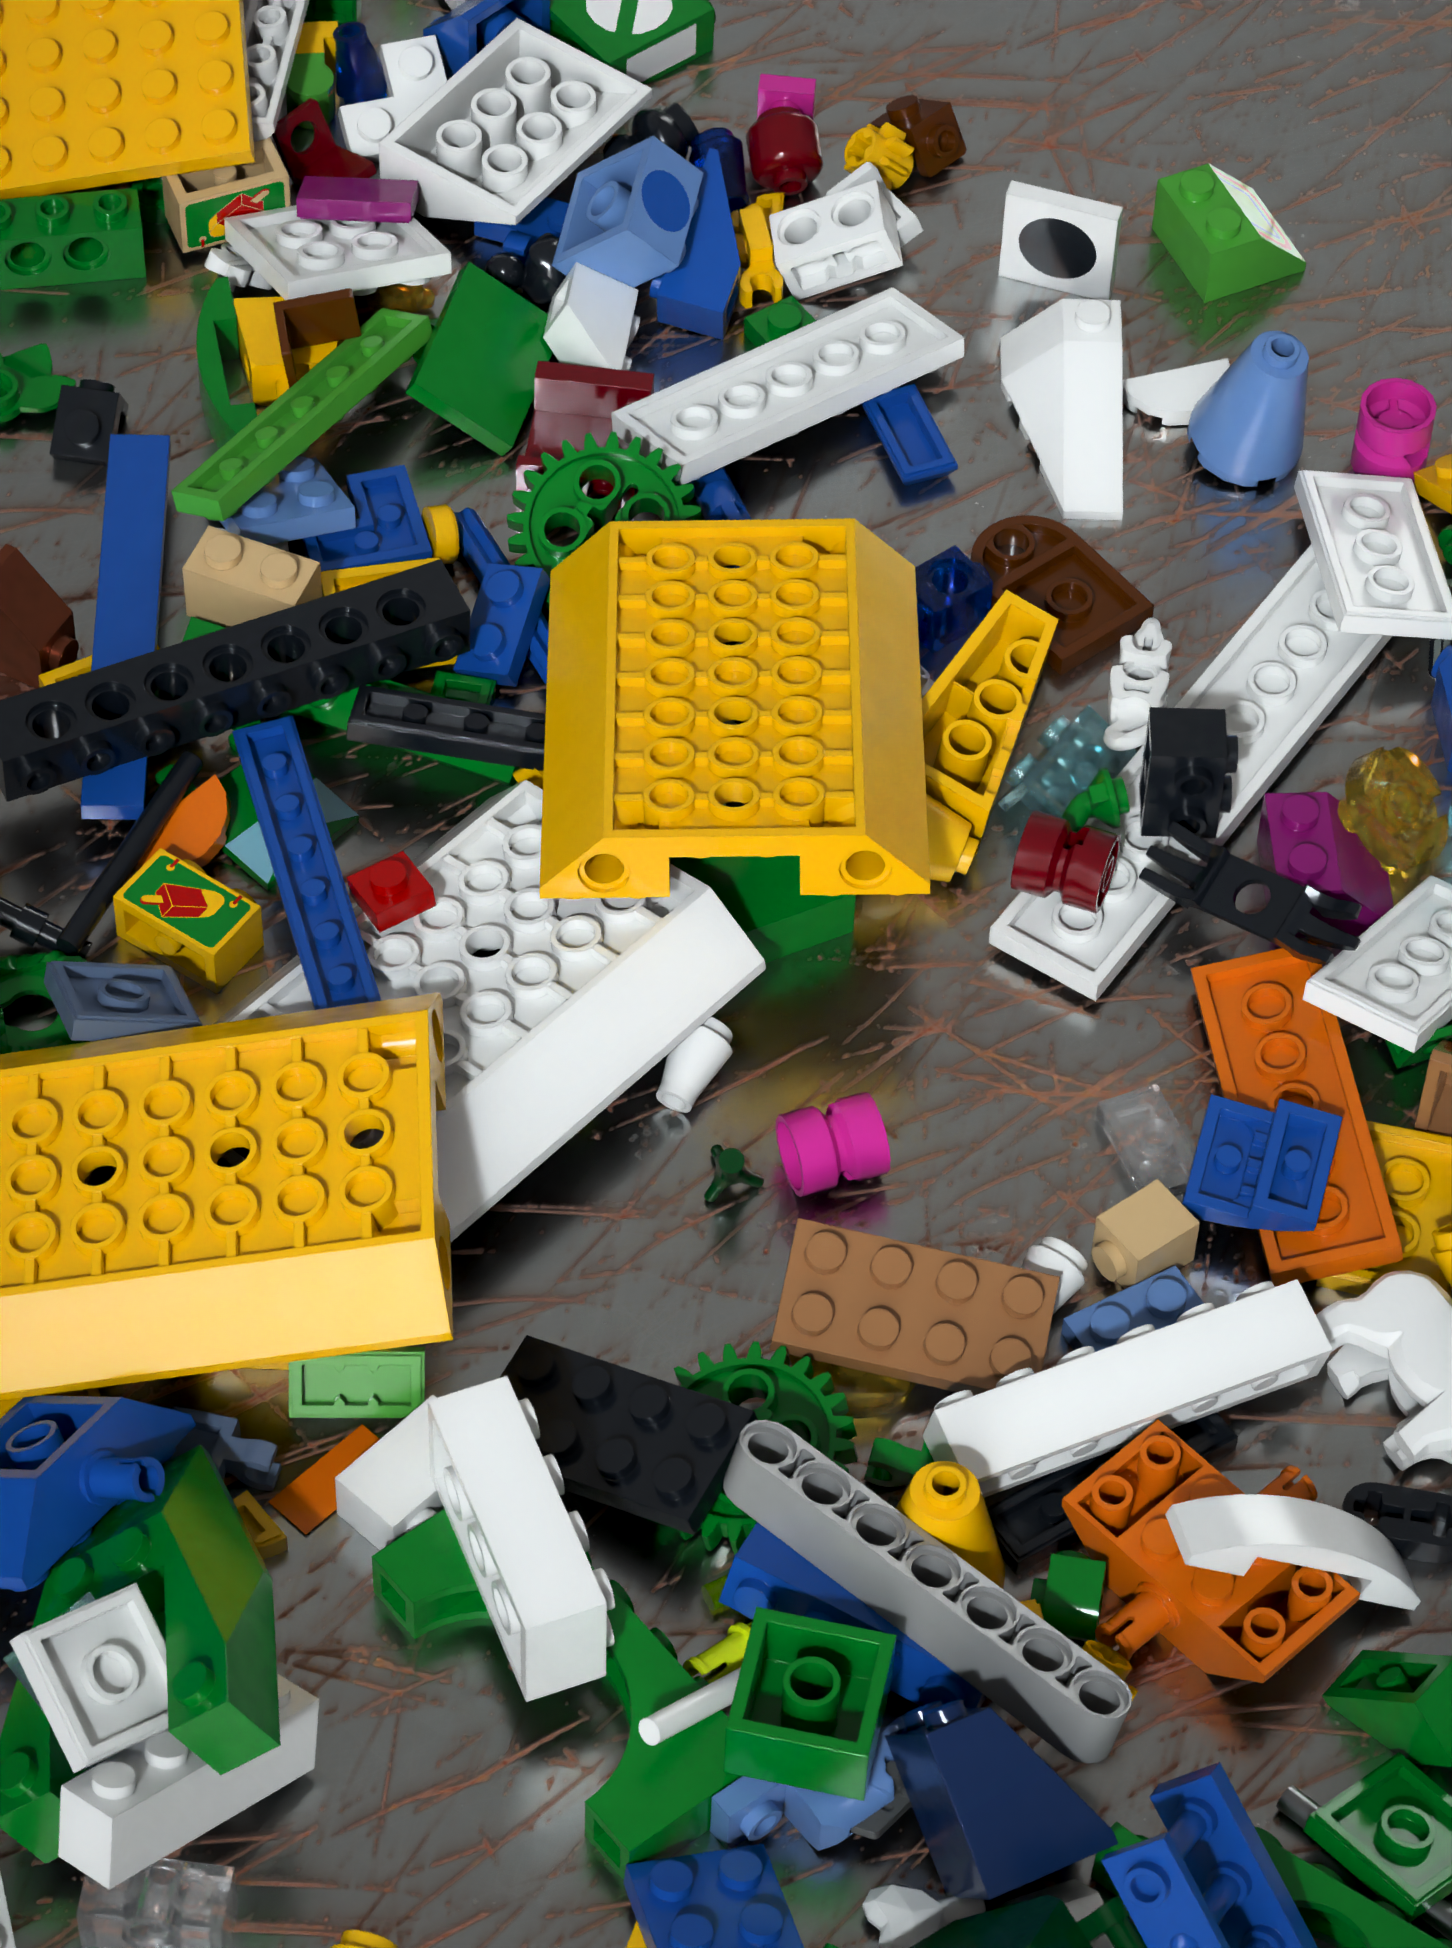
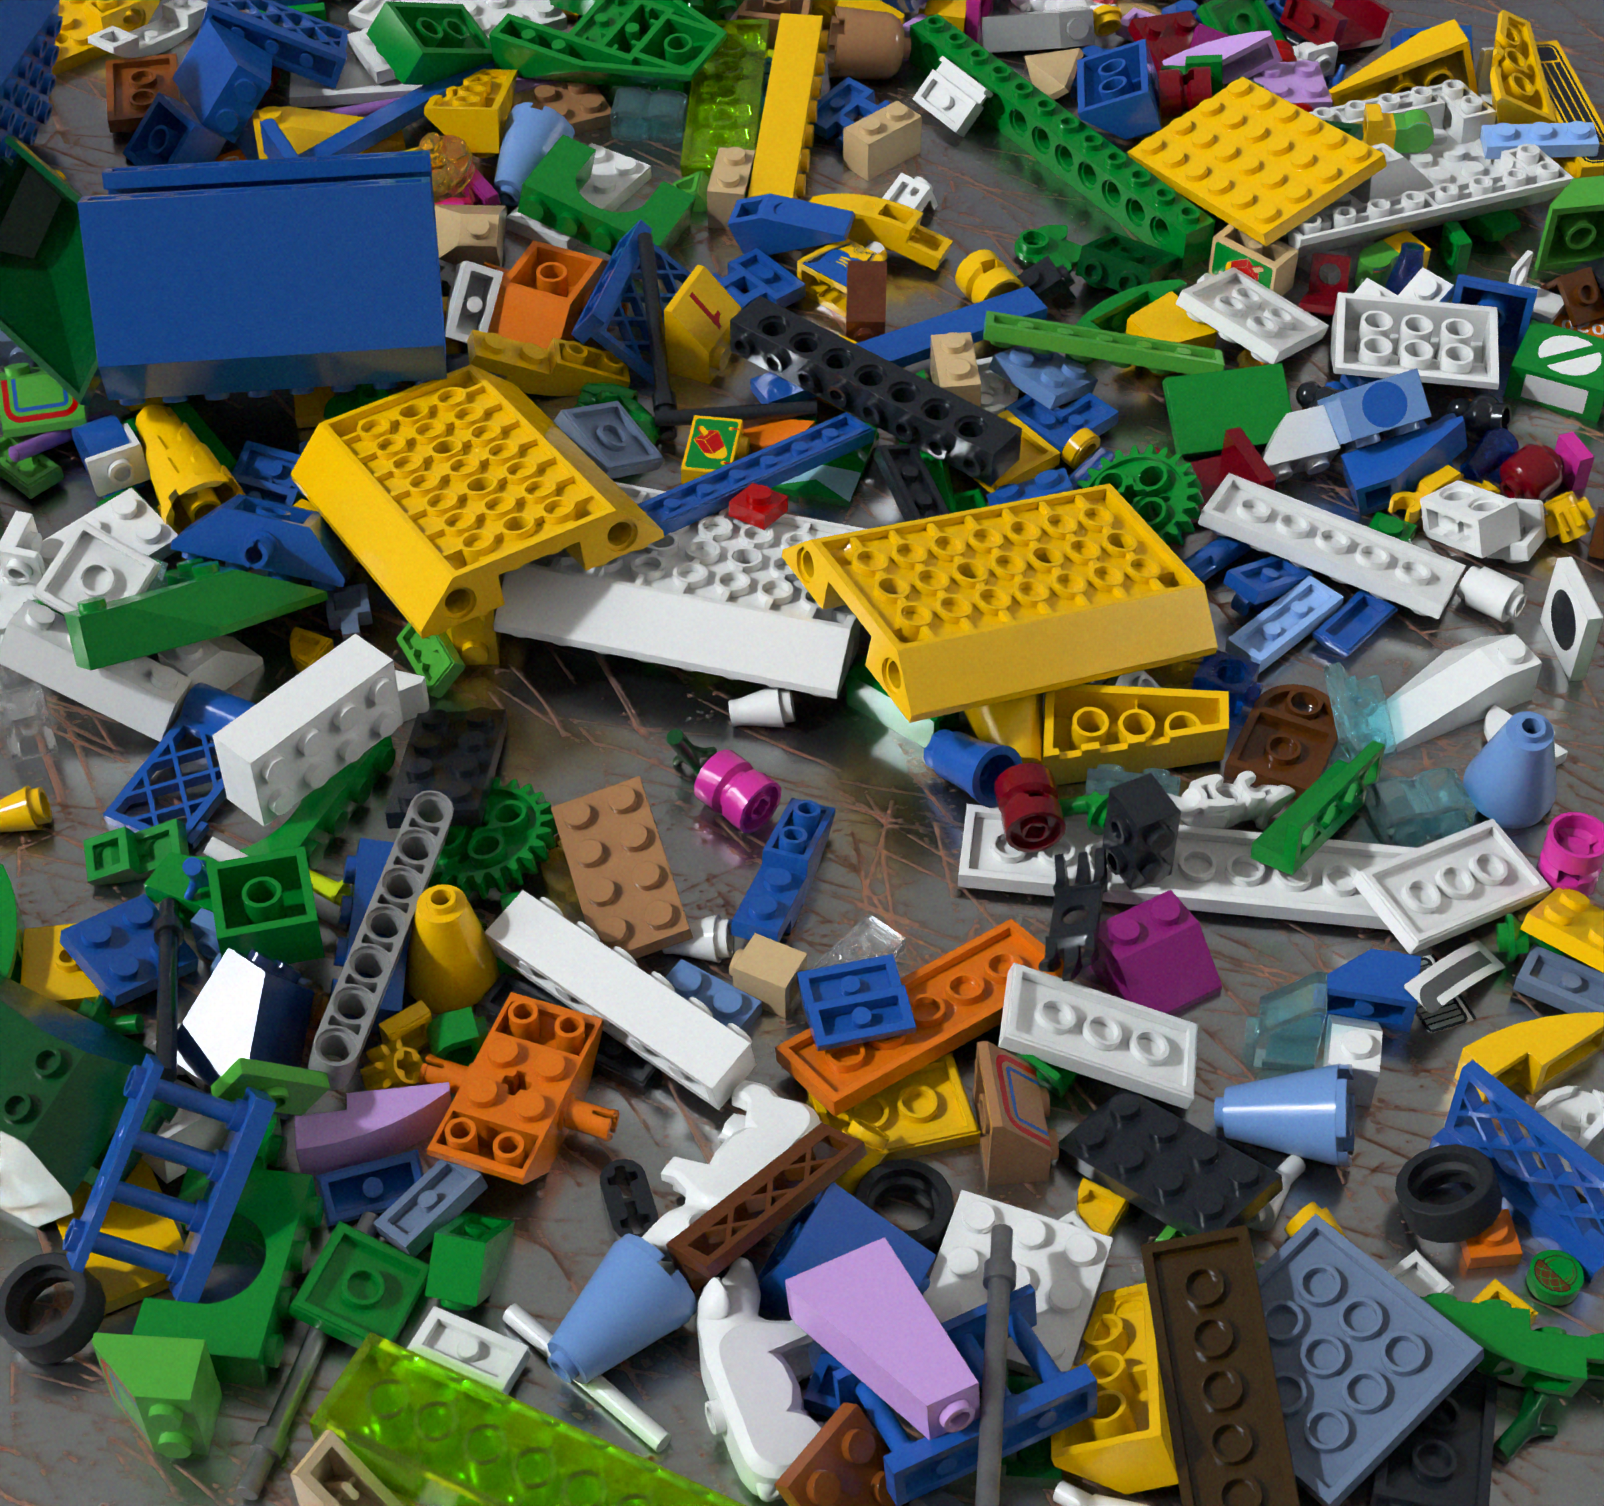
camera: 65 degrees right, 5 degrees down
reddish brown bracket [273,288,361,388] -> none
magenta tile [296,176,419,223] -> none
white slope [1165,1494,1421,1611] -> none
clear yellow plate [1338,746,1449,875] -> none
none -> green slope [83,818,189,885]
none -> blue piece [103,682,256,849]
none -> black bar [154,897,184,1083]
none -> blue bar [182,857,209,900]
none -> bright green plate [210,1057,330,1116]
none -> lavender slope [295,1082,452,1177]
none -> blue slope [315,1149,424,1227]
none -> sand blue plate [373,1159,488,1257]
none -> blue slope [731,798,836,942]
none -> blue plant [924,729,1023,808]
none -> yellow wheel [955,249,1024,304]
none -> dark green plate [1075,232,1180,293]
none -> blue plate [1223,555,1313,617]
none -> light blue plate [1225,575,1344,674]
none -> green fence [1250,740,1385,876]
none -> clear light blue bracket [1323,662,1398,761]
none -> clear light blue brick [1363,767,1476,848]
none -> white brick [1458,566,1527,623]

